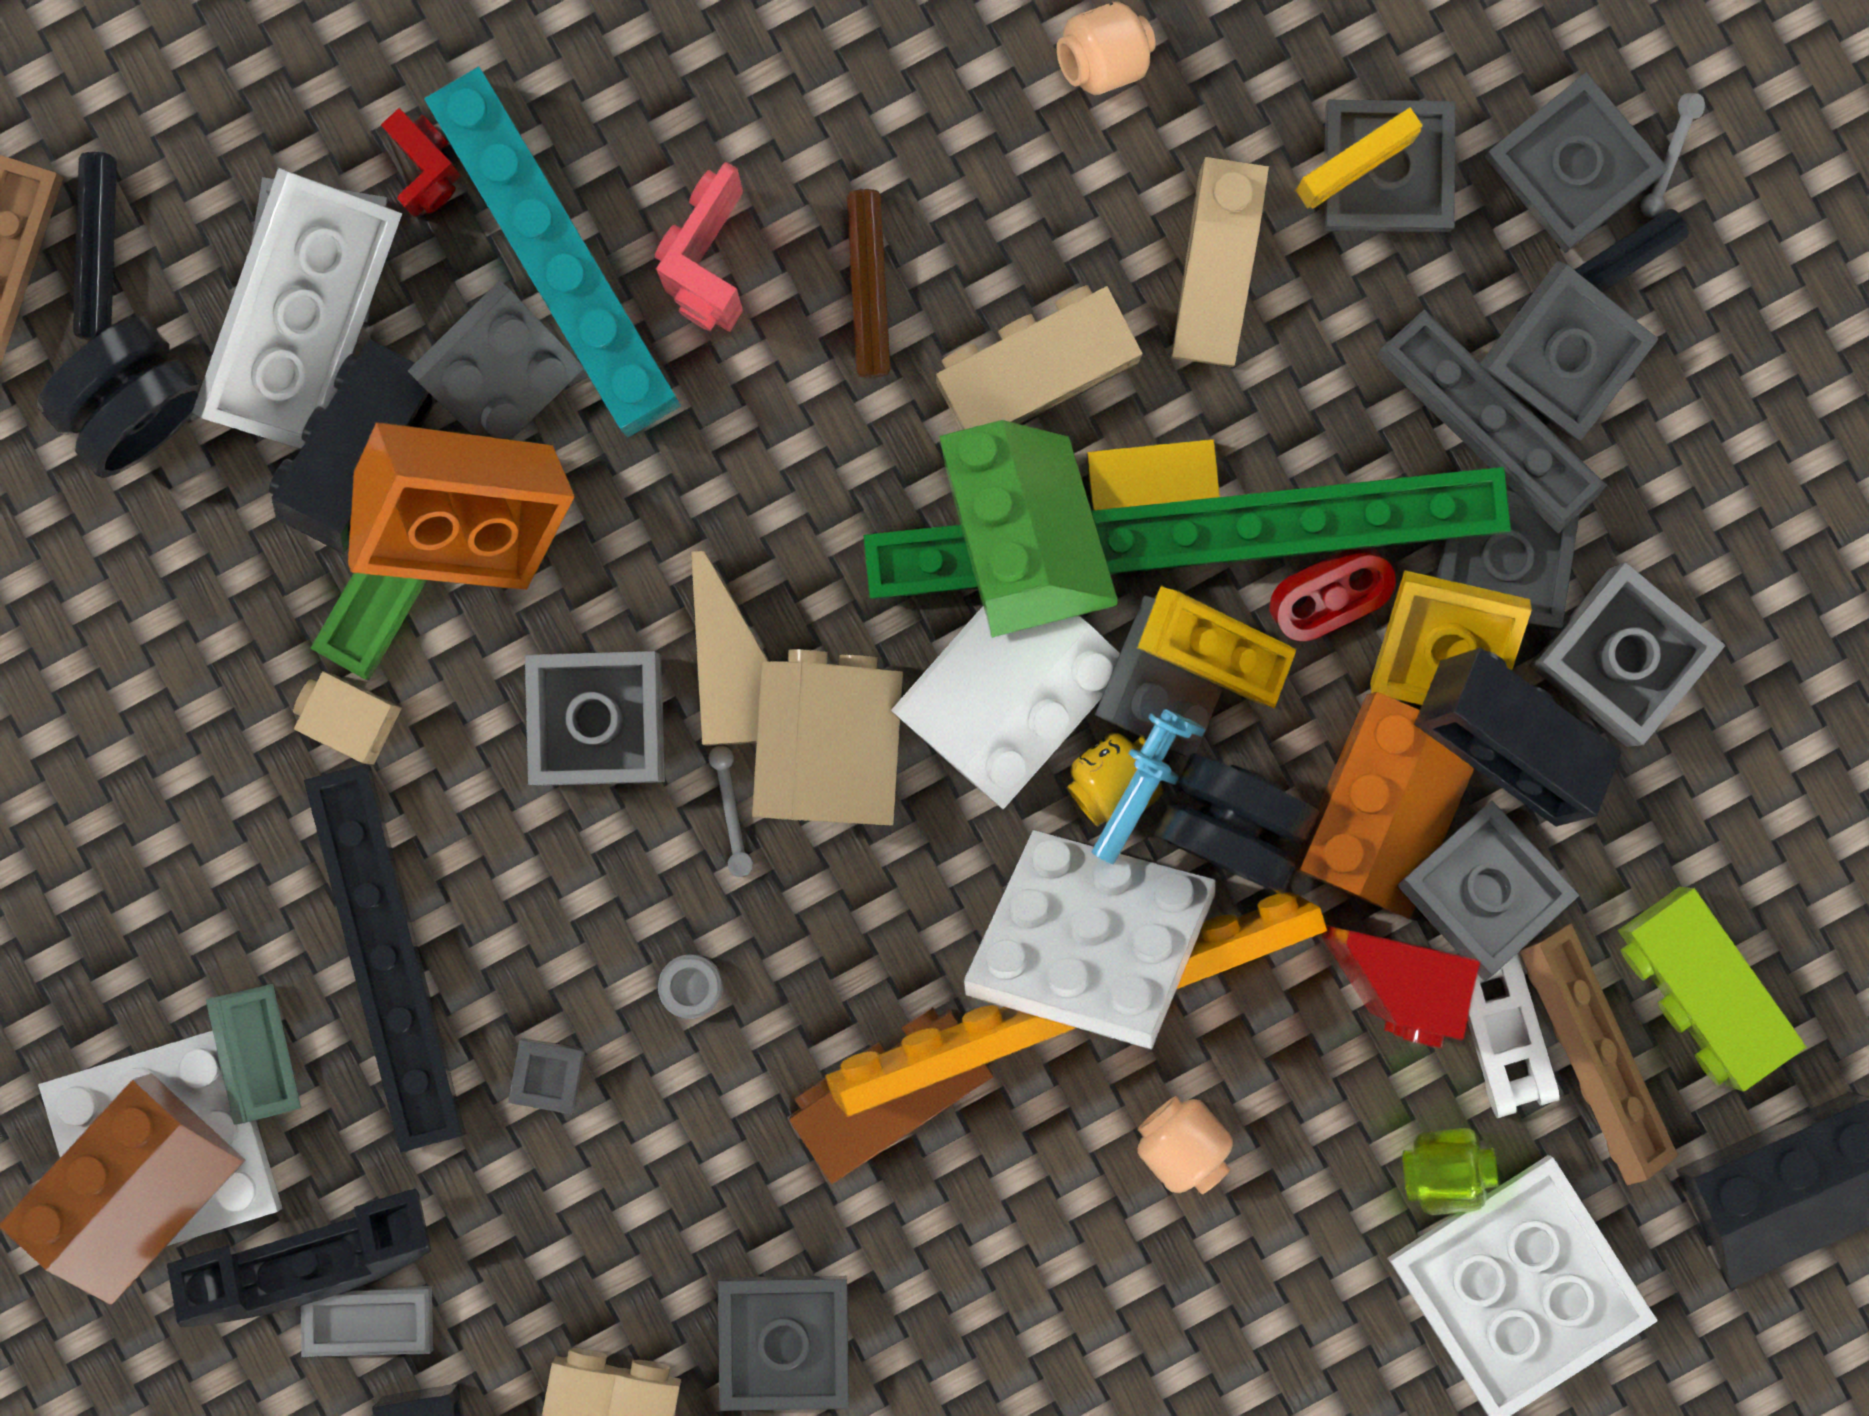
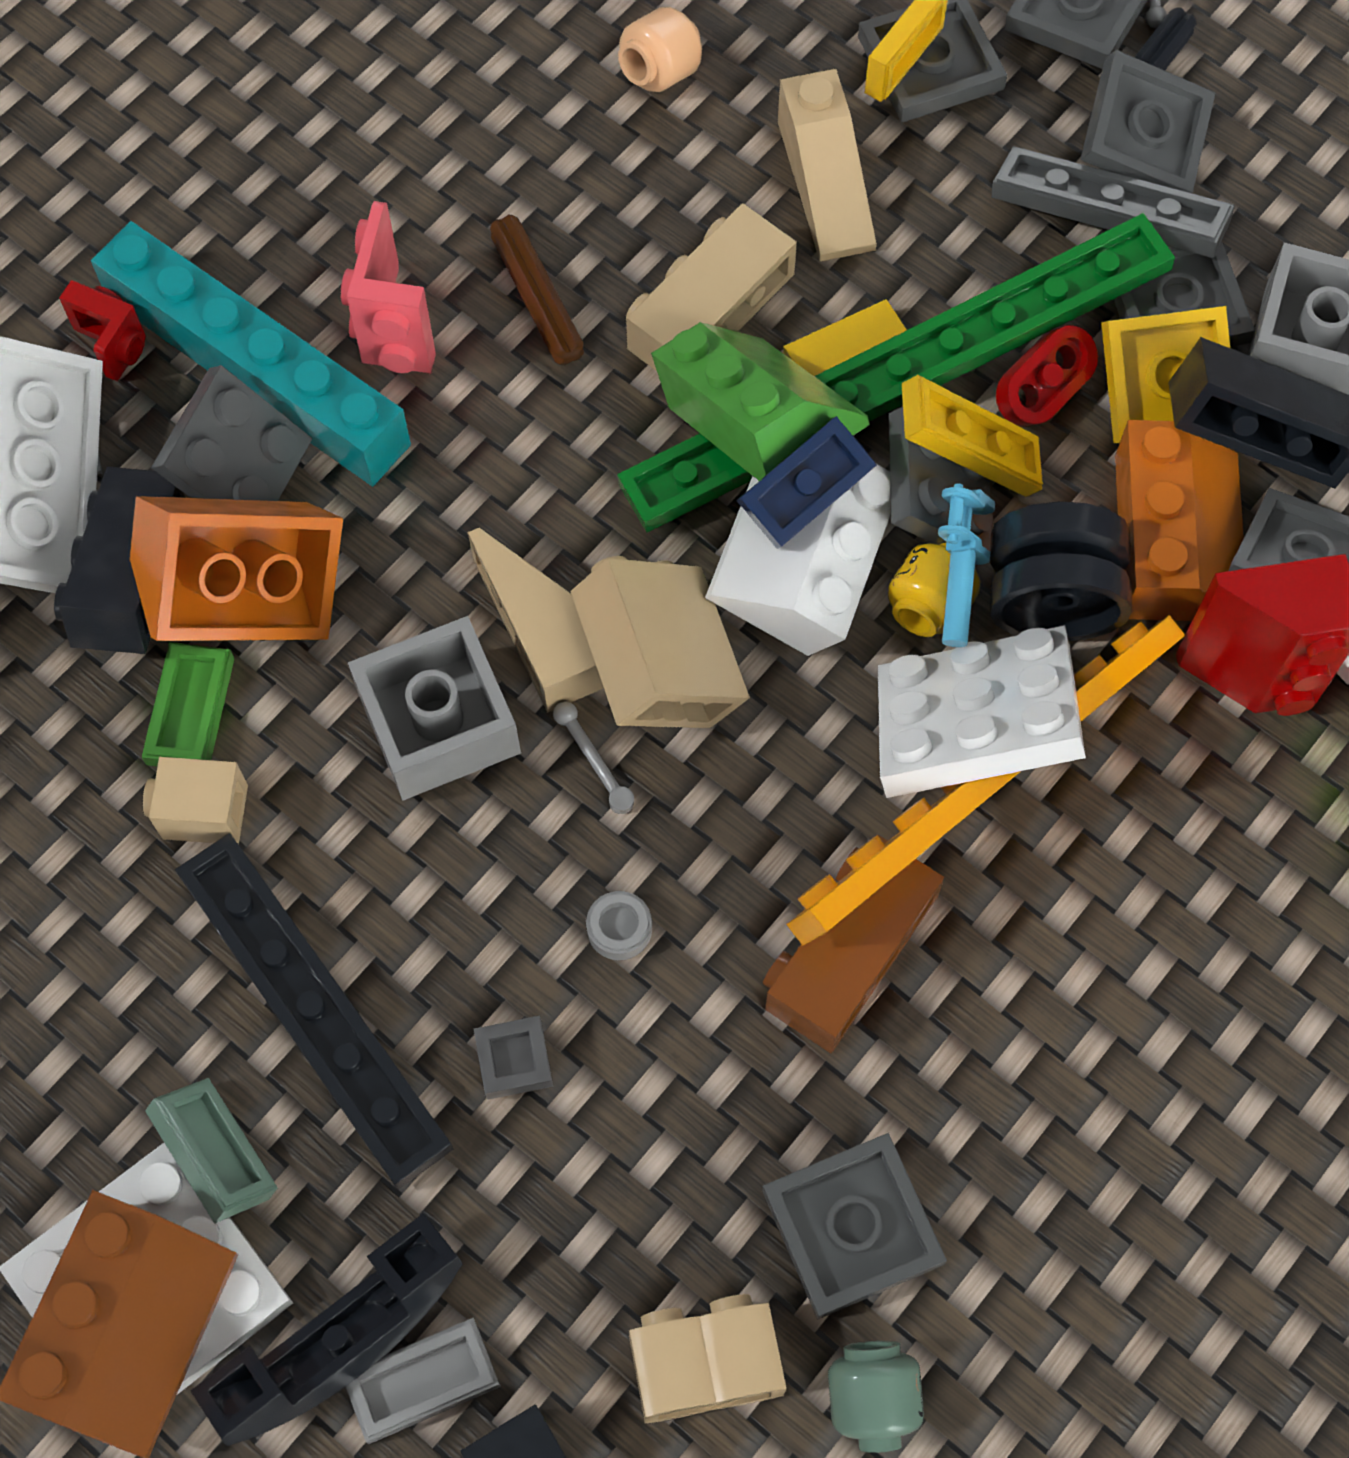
camera: 20 degrees left, 20 degrees down
light nougat head [1138,1096,1233,1194] -> none
none -> dark blue plate [736,416,877,549]

